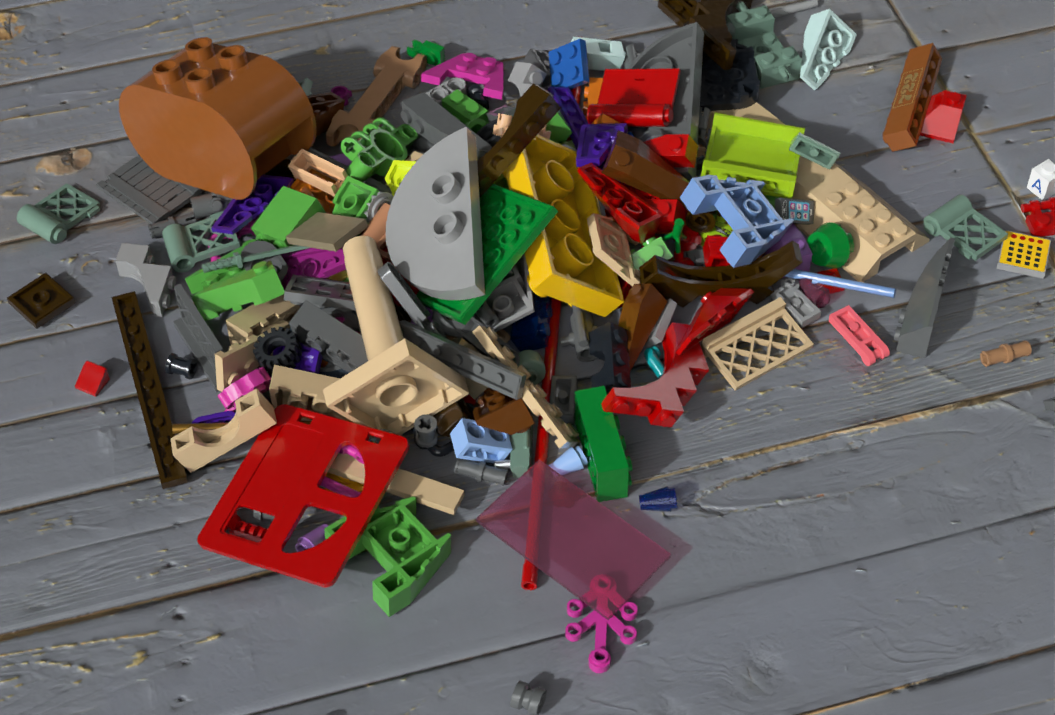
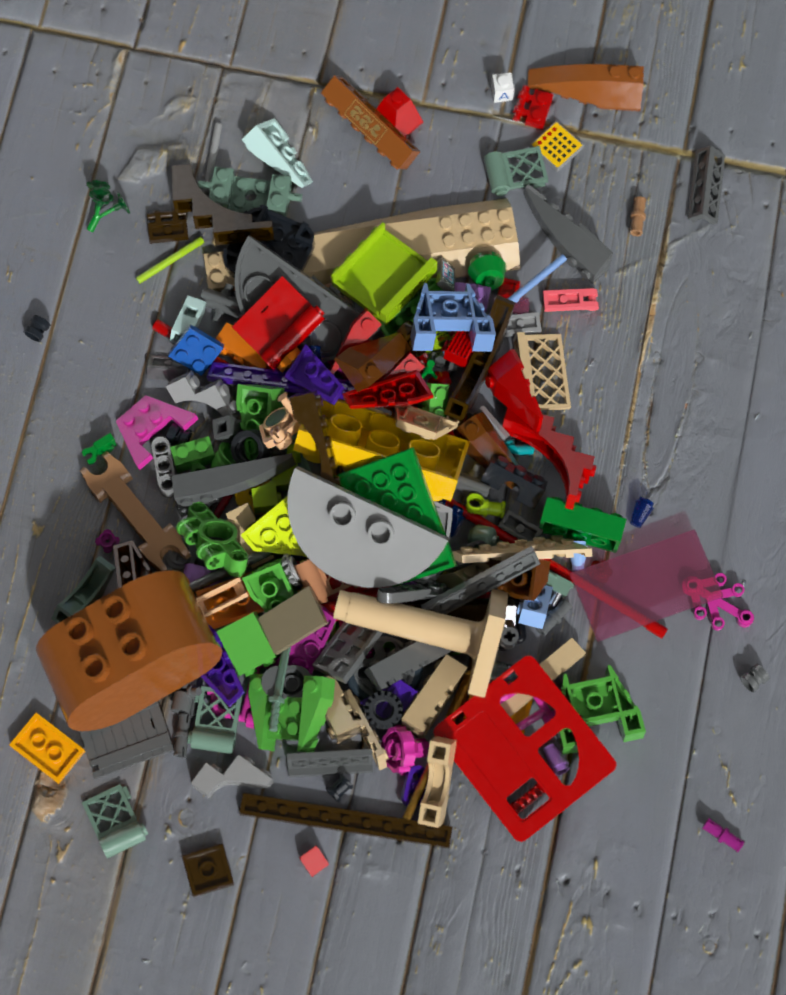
camera: 65 degrees left, 20 degrees up
sand green slope [789,132,841,170] -> none
none -> light orange plate [9,712,86,784]
none -> lime bar [136,236,205,284]
none -> lime connector [465,493,506,519]

